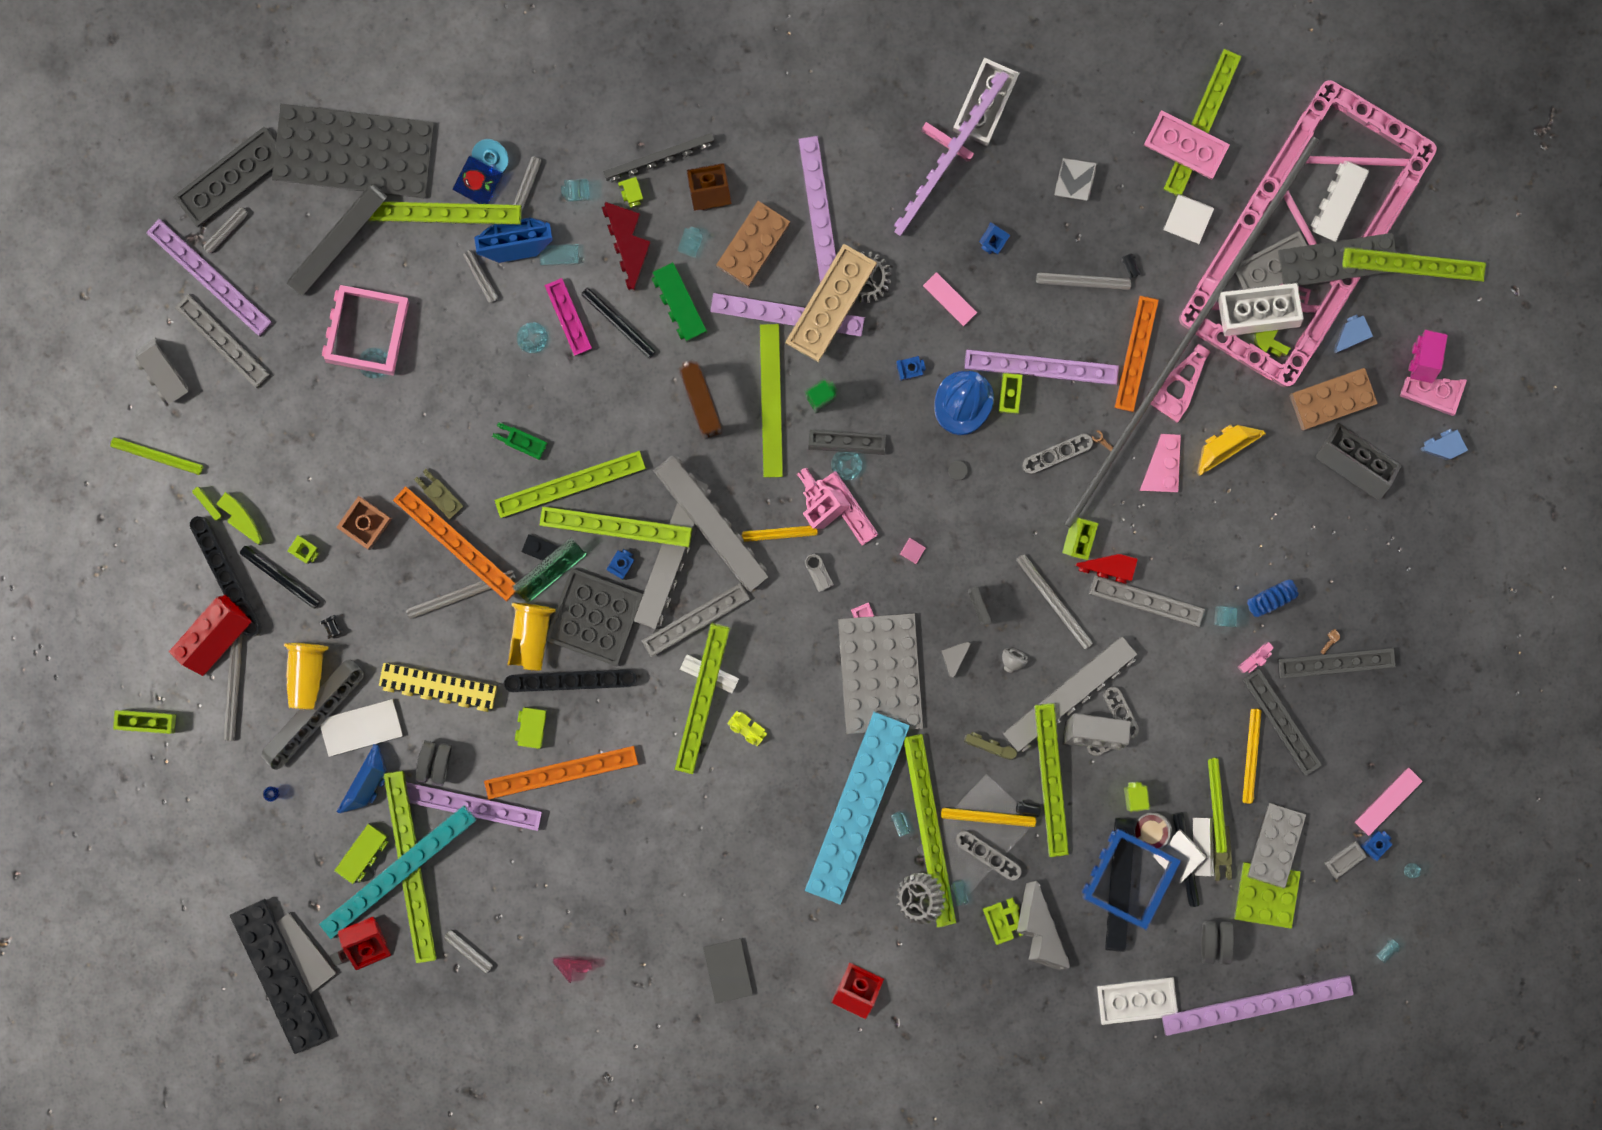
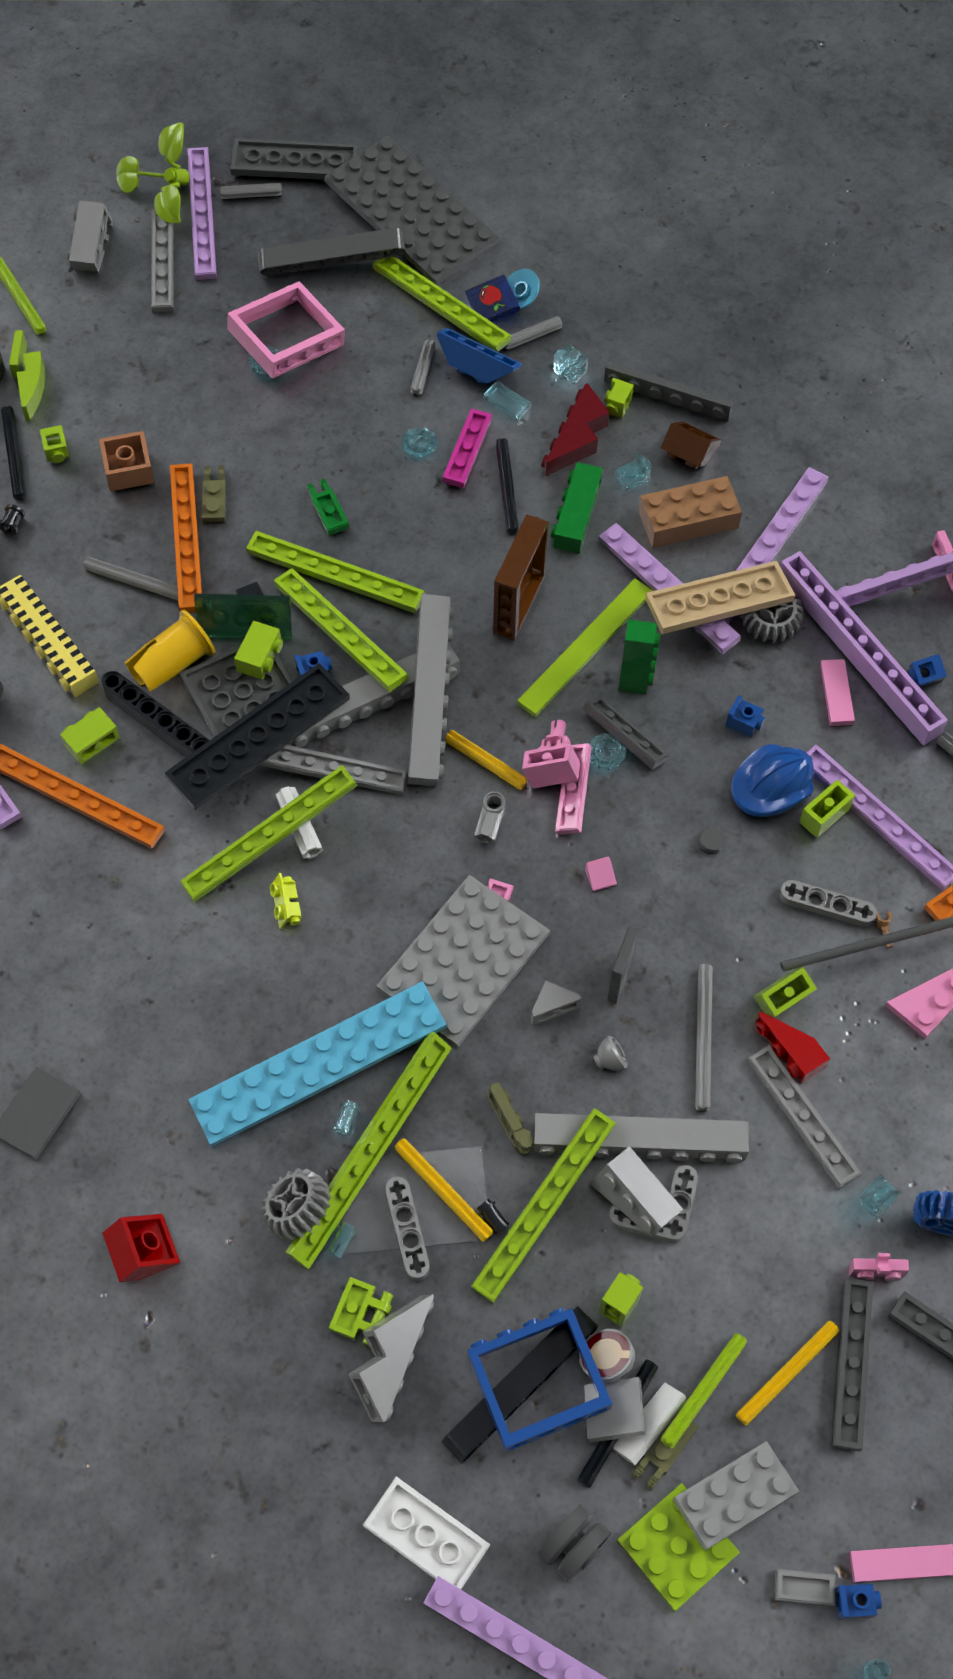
camera: 40 degrees right, 25 degrees down
none -> lime plant [116,122,189,223]
none -> black plate [164,663,350,811]
none -> lime brick [234,620,283,680]
none -> lavender brick [780,551,948,746]

